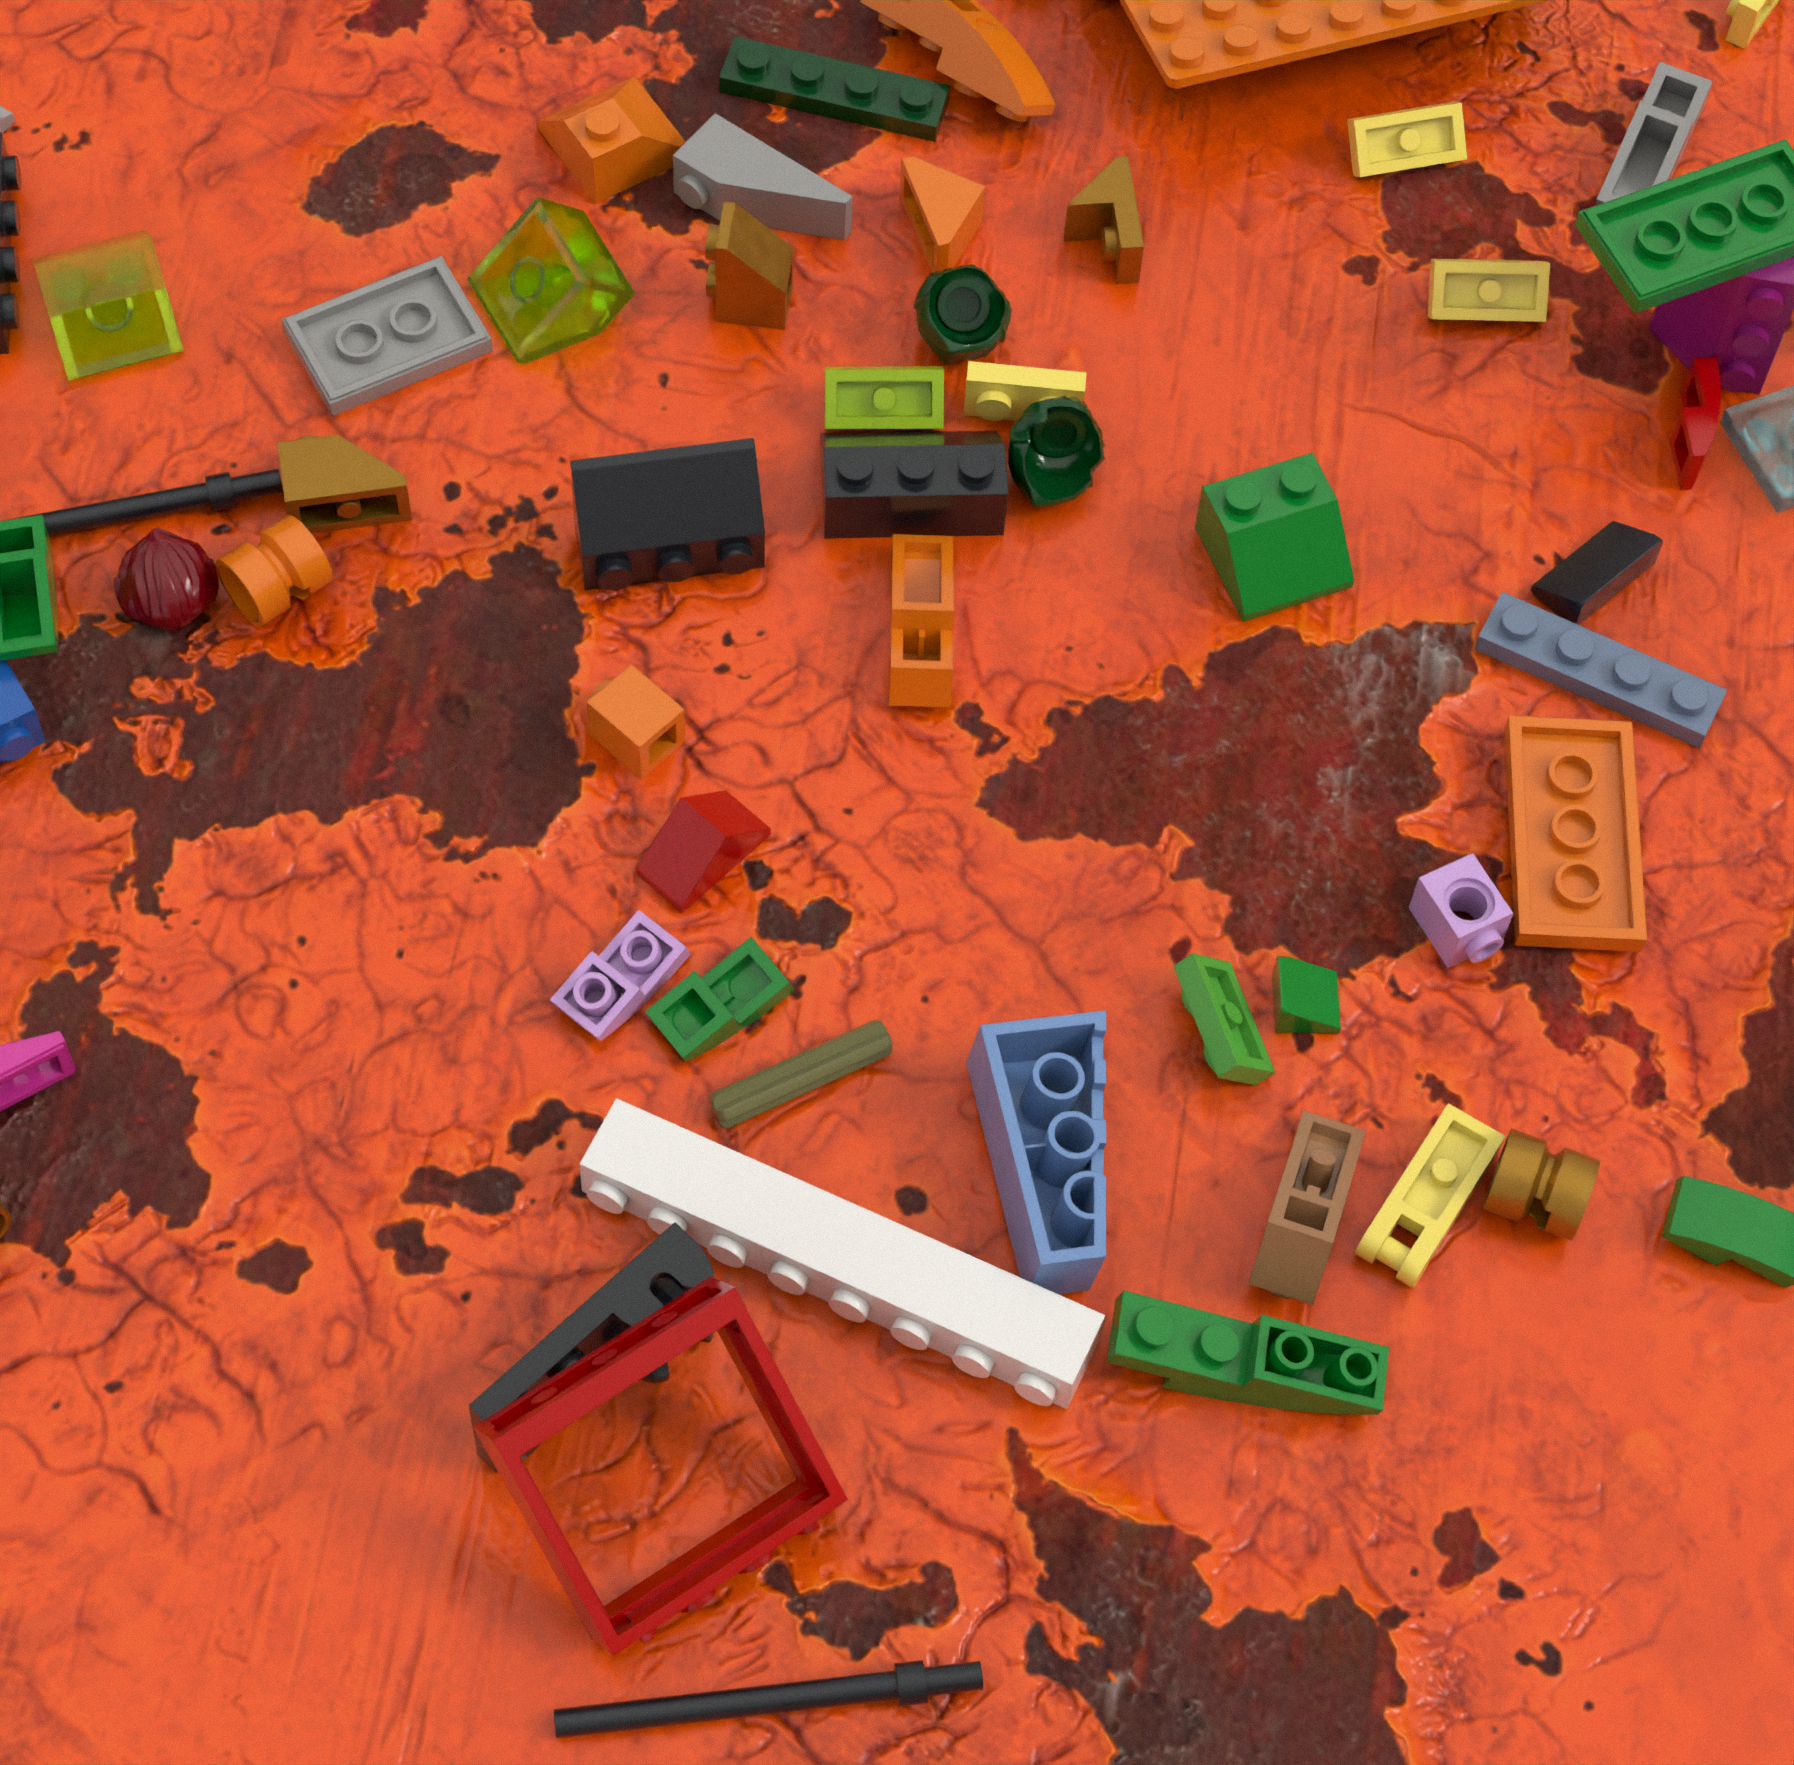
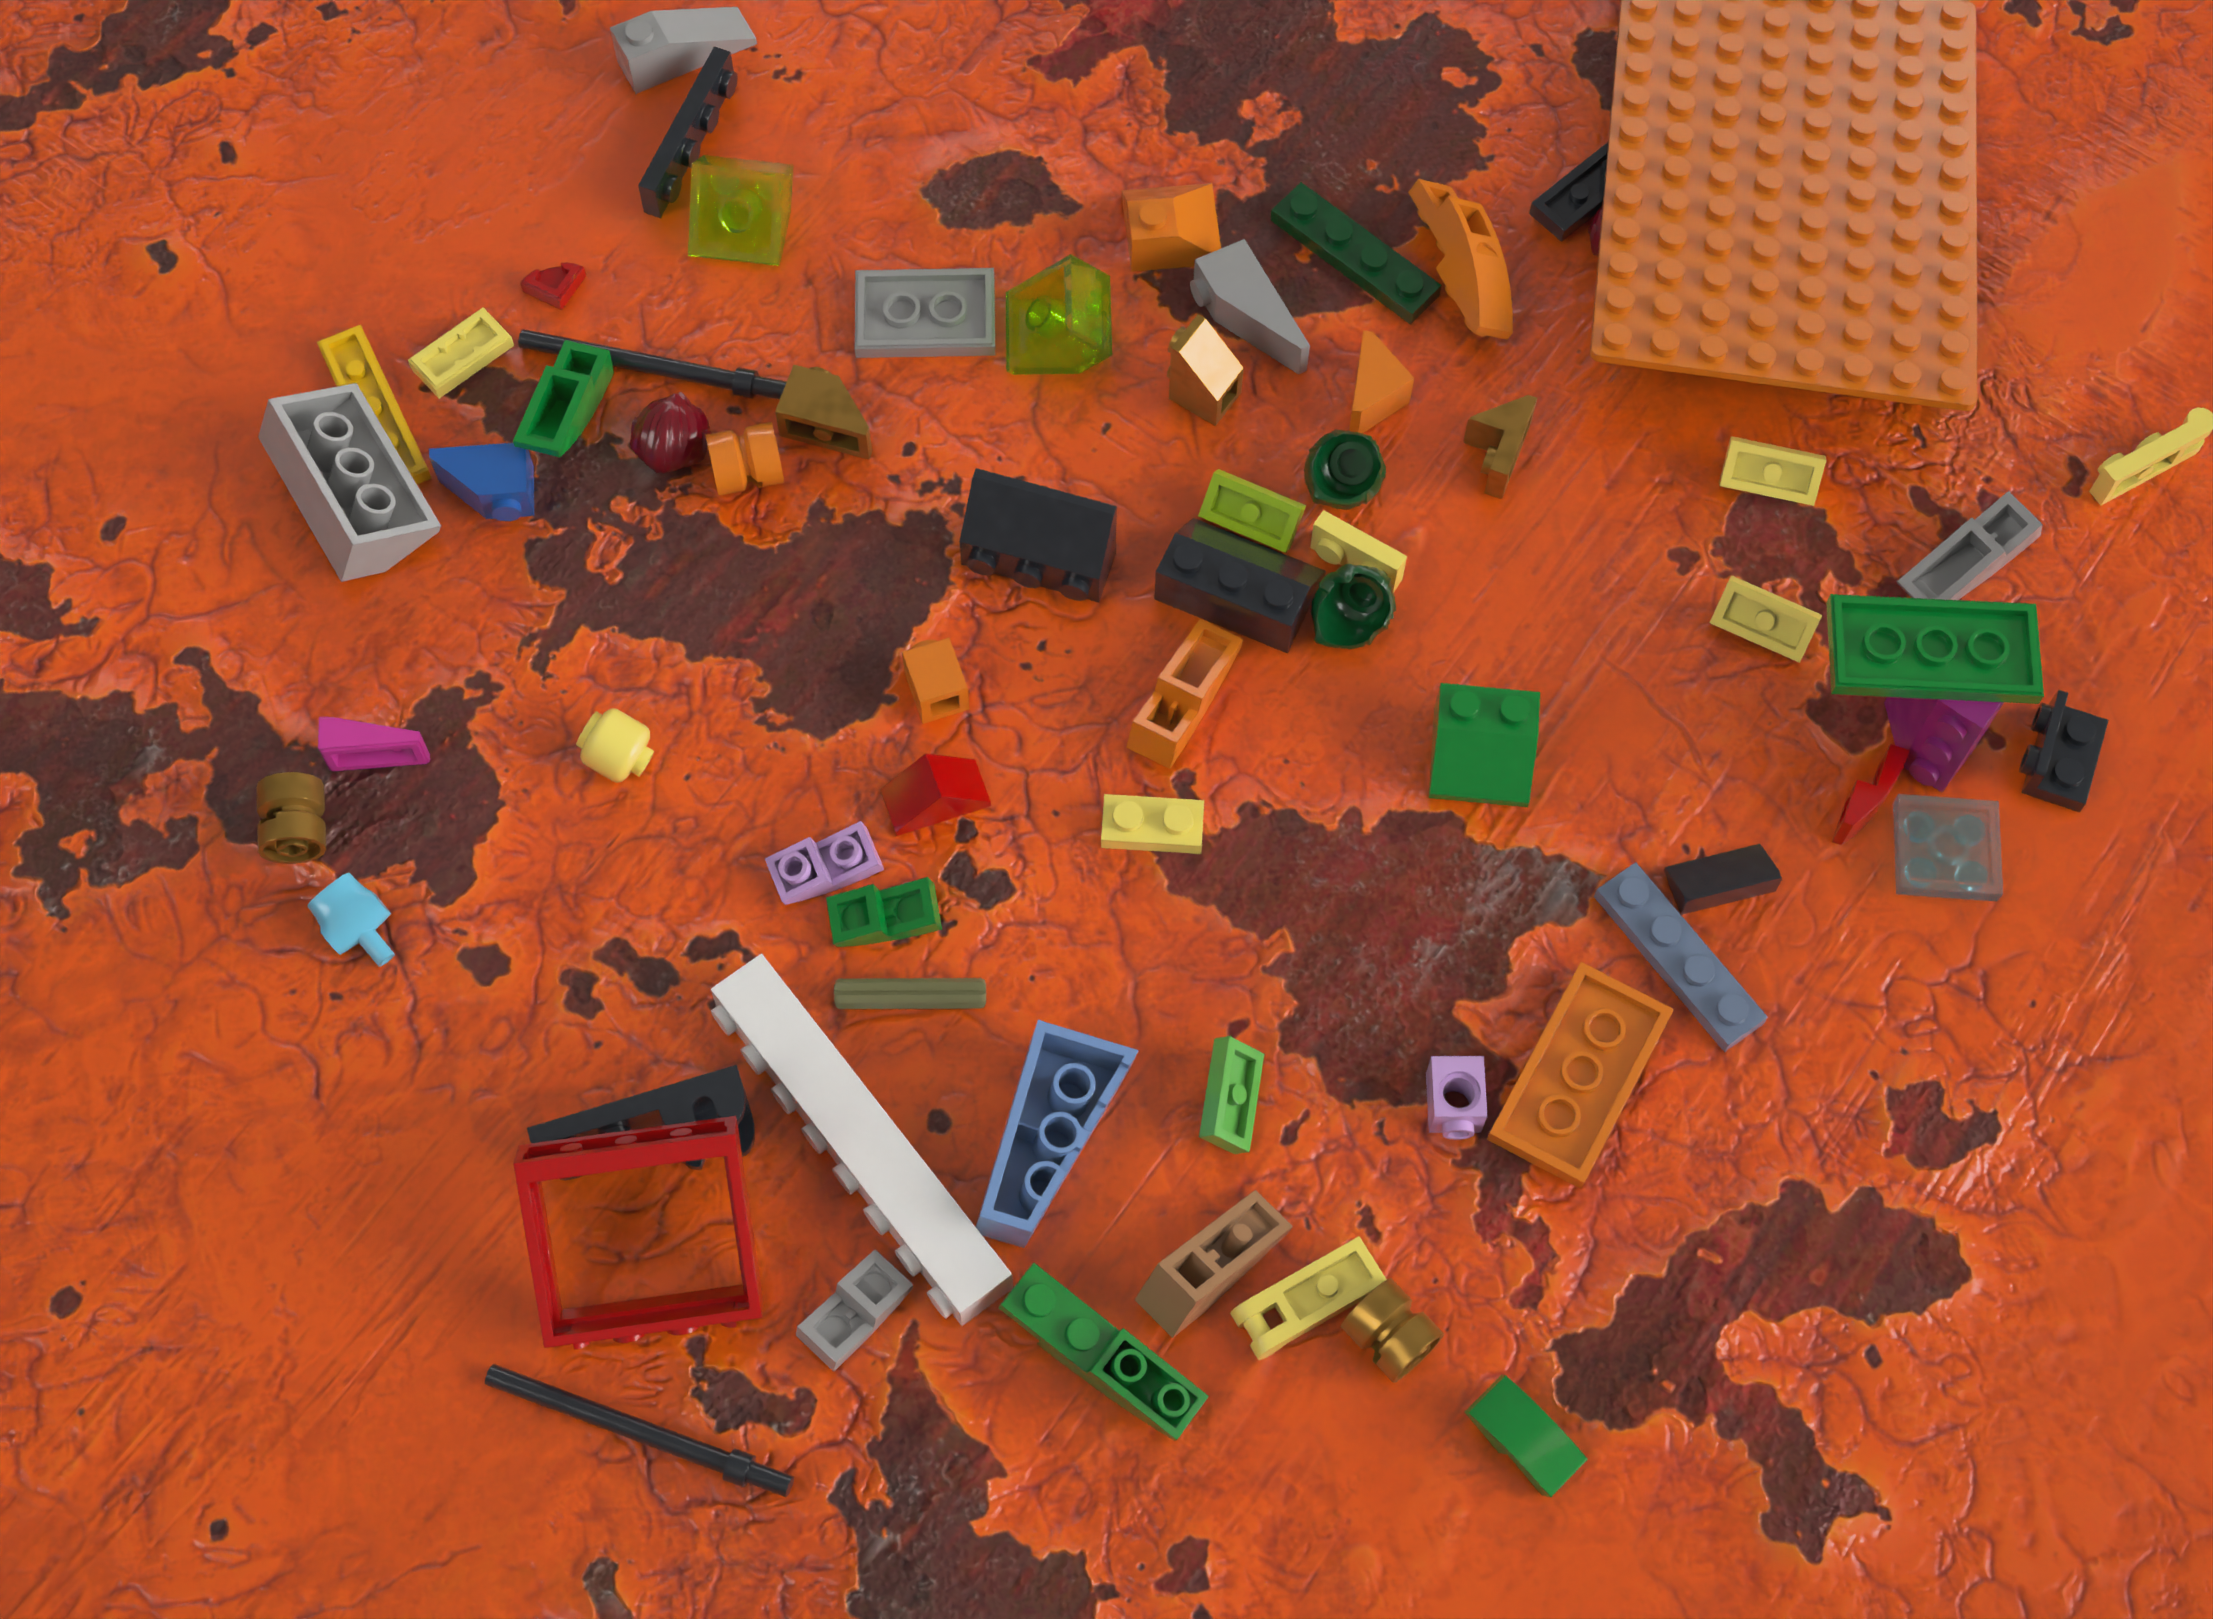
camera: 30 degrees right, 5 degrees up
green slope [1272,956,1341,1033] -> none
none -> medium azure piece [307,873,395,967]
none -> light yellow head [576,708,655,783]
none -> light grey slope [796,1249,913,1371]
none -> light yellow plate [1101,794,1204,854]

